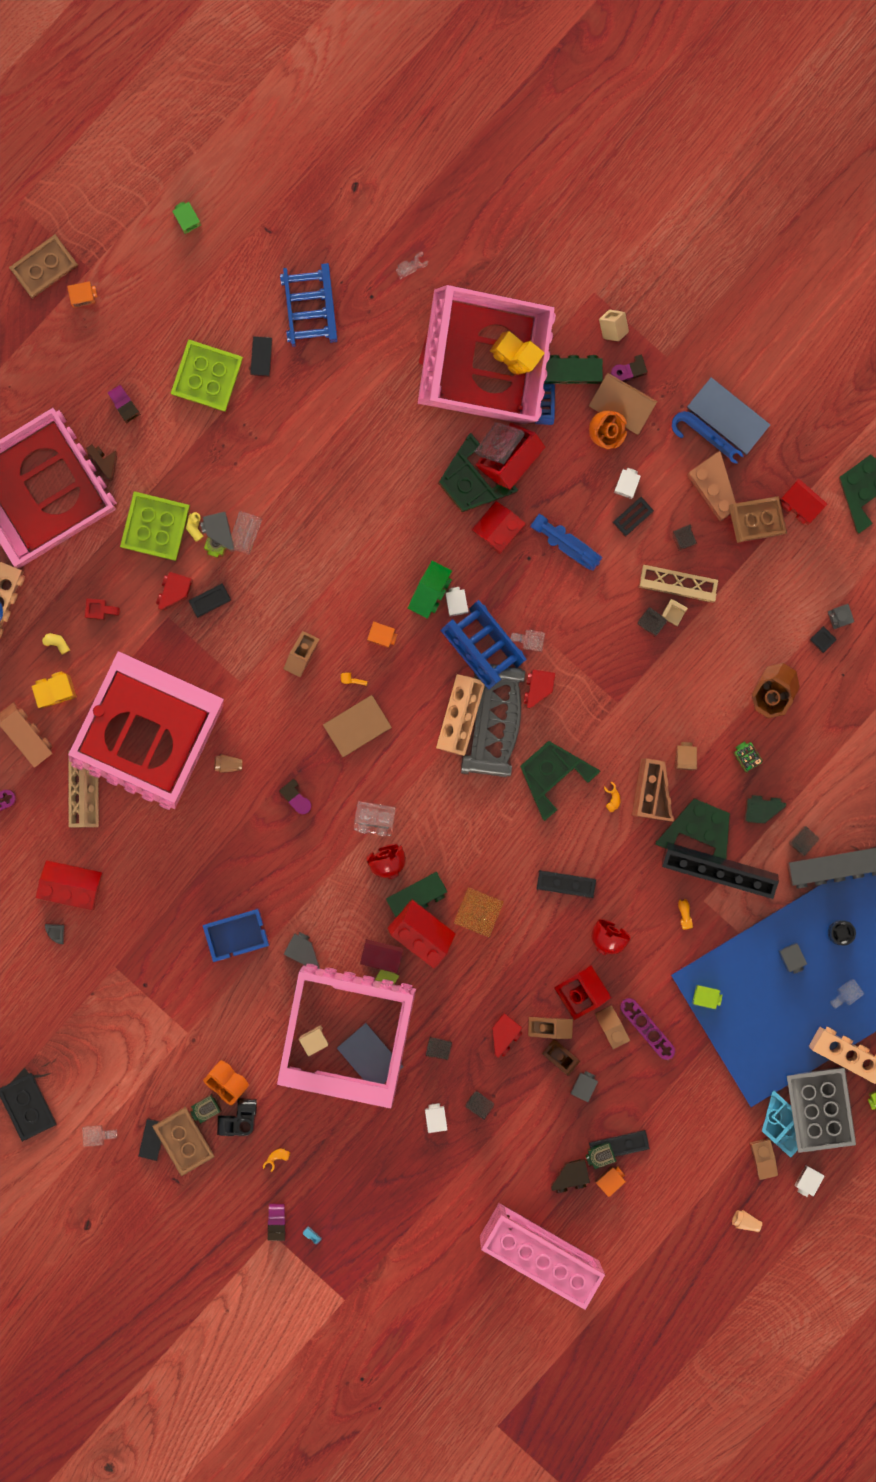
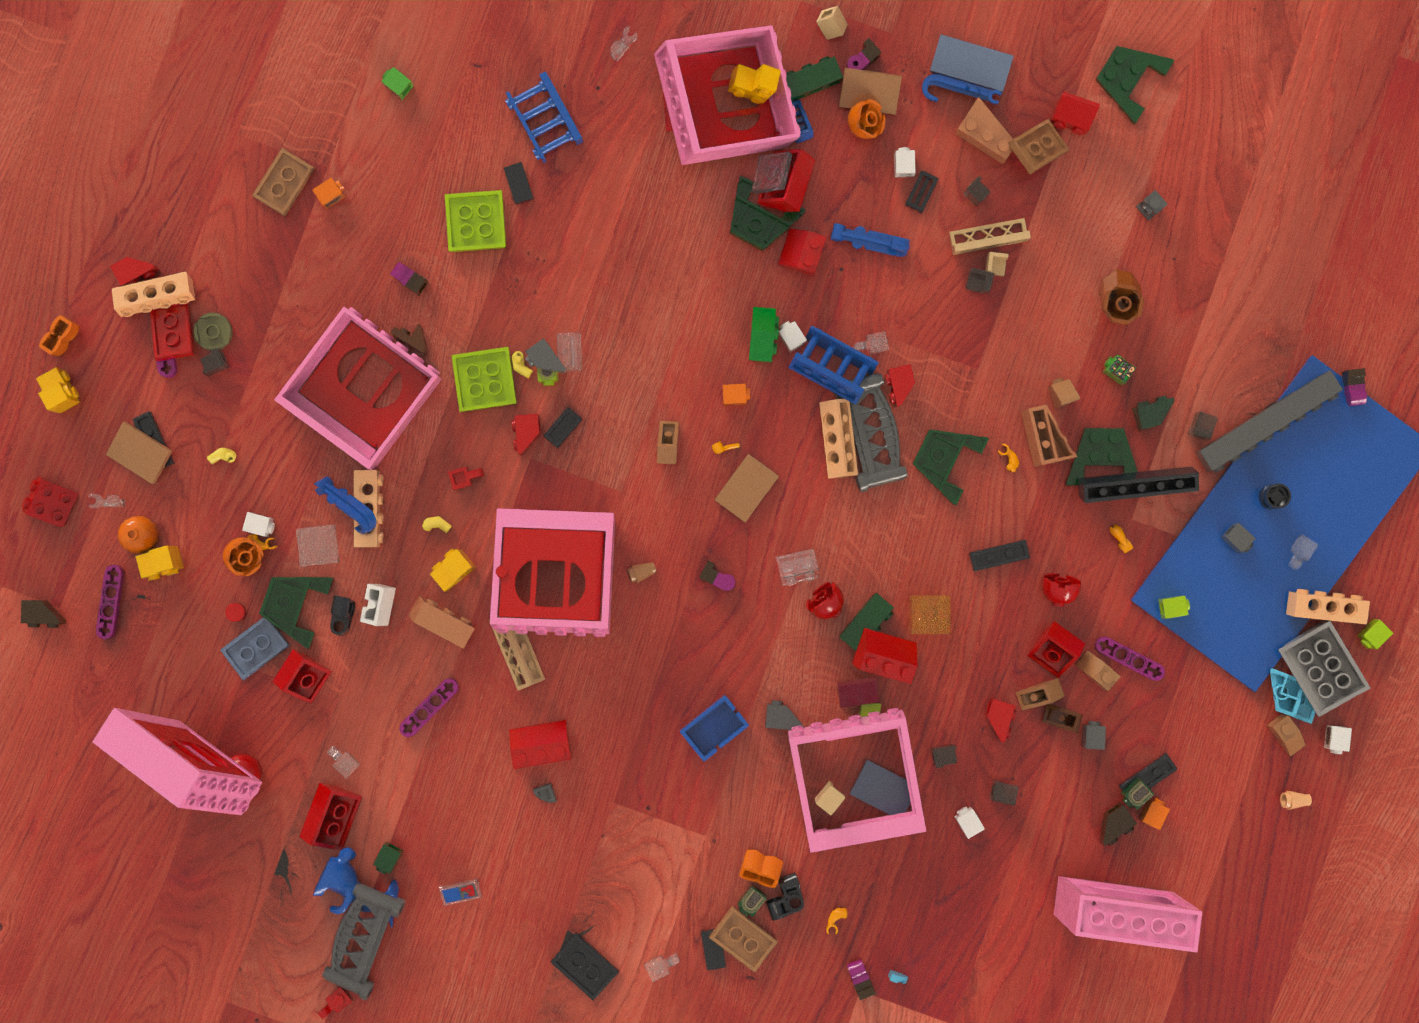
camera: 15 degrees left, 0 degrees up
black tile [809,626,837,653] -> none

